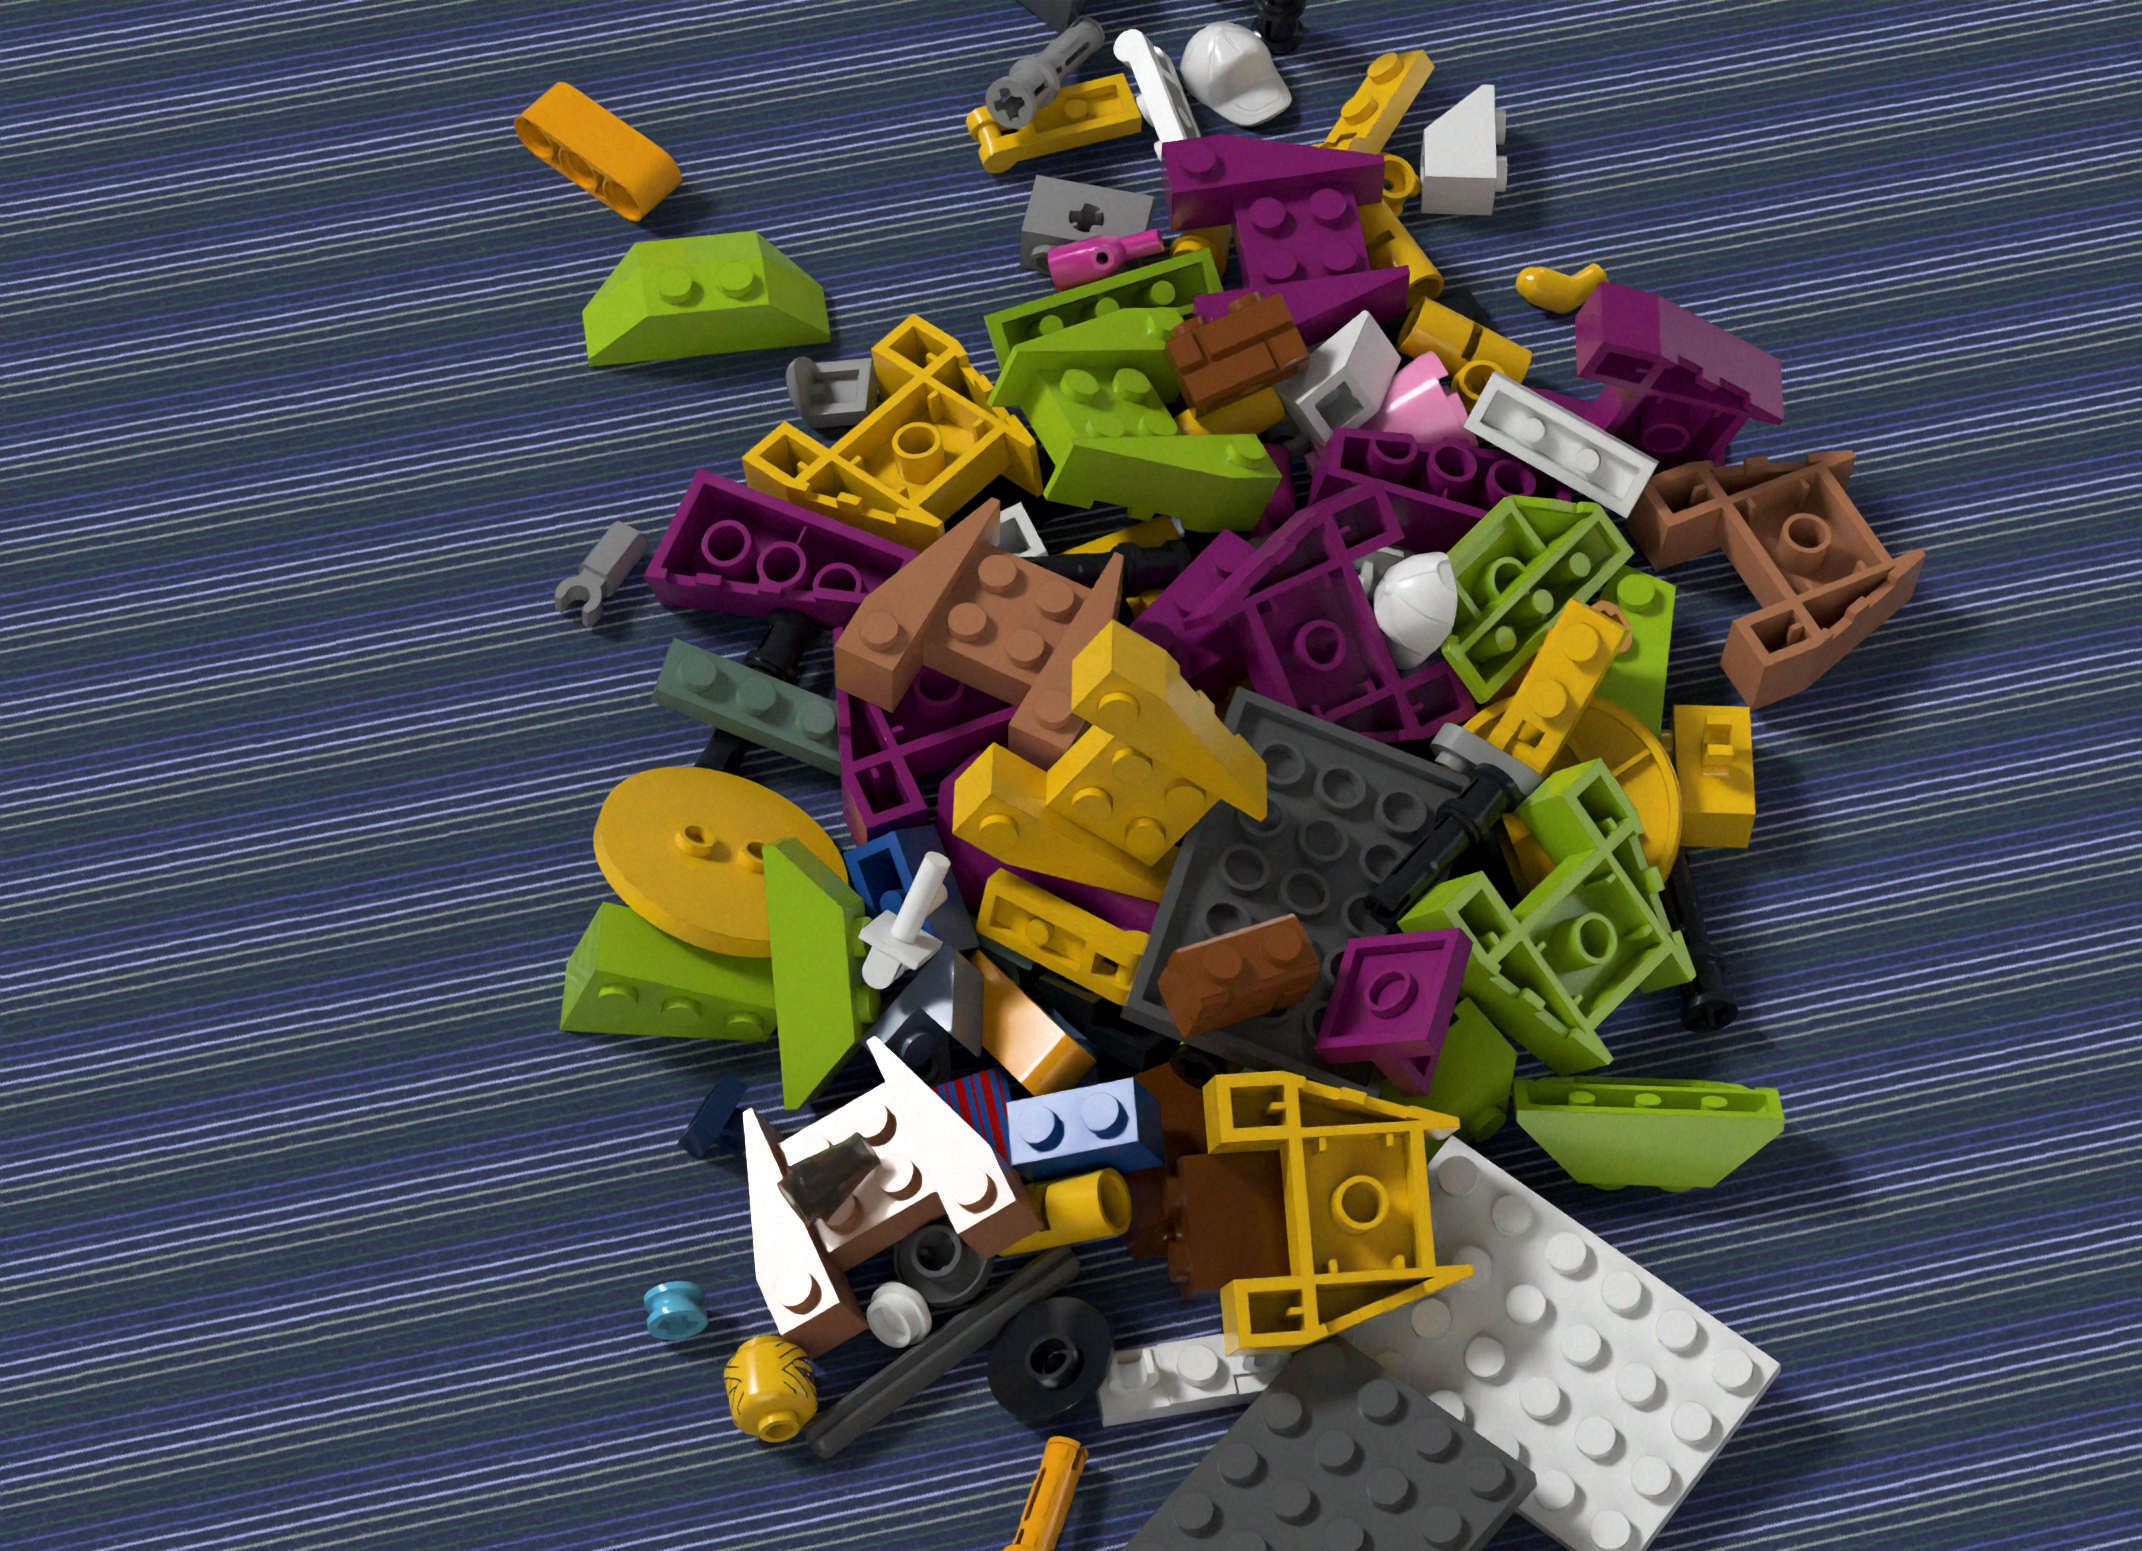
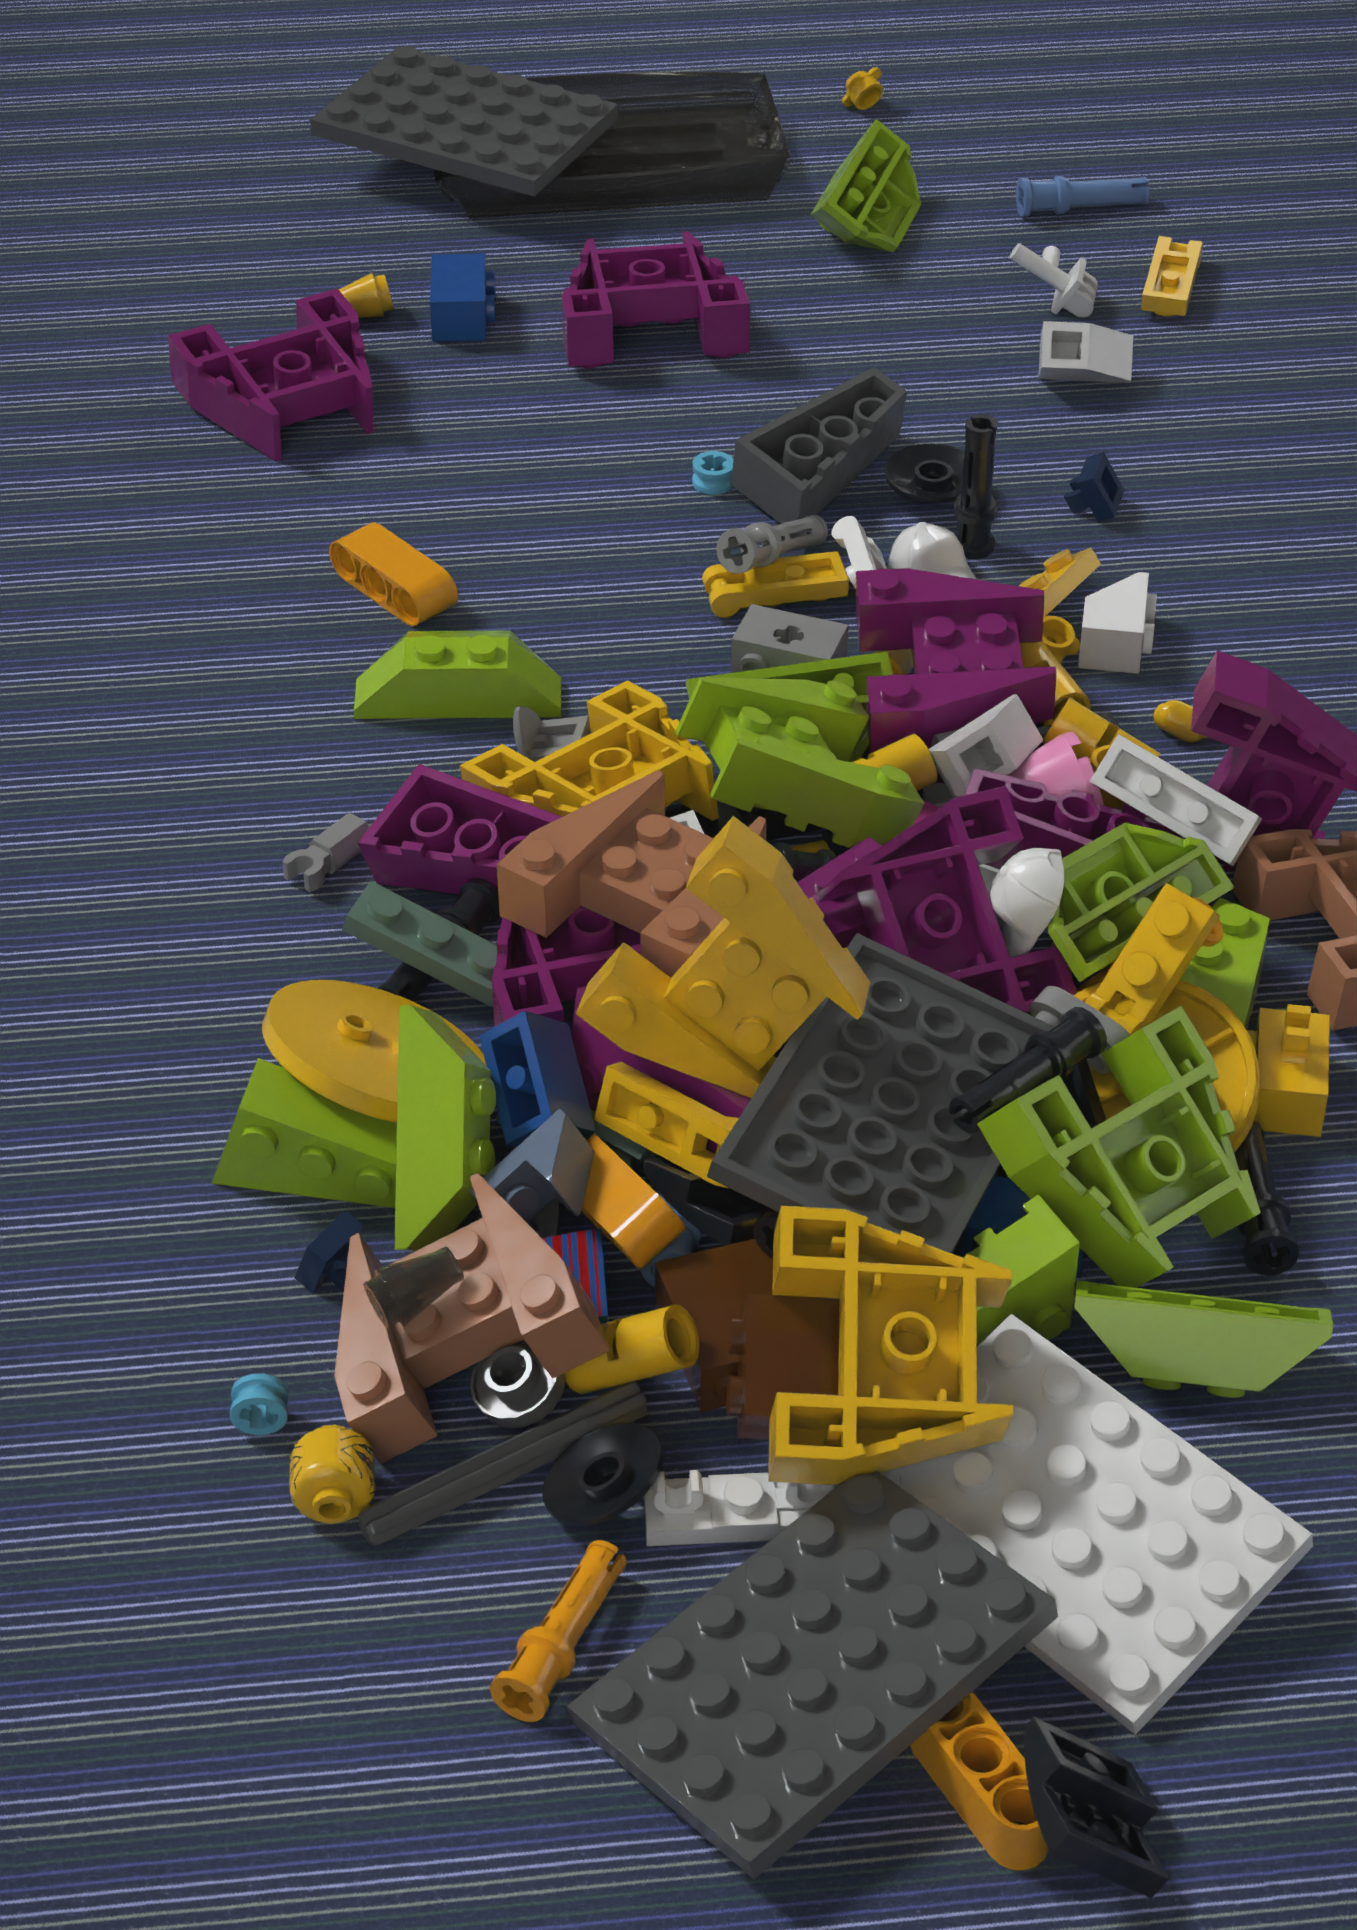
camera: 10 degrees right, 15 degrees down
white arm [858,852,951,989] -> none
white plate [866,1282,932,1348] -> none
brick [1007,1077,1165,1183] -> none
dark pink piece [1048,228,1164,292] -> none
dark orange brick [1157,913,1321,1039] -> none
dark orange brick [1164,291,1310,420] -> none
magenta bracket [1314,928,1473,1098] -> none

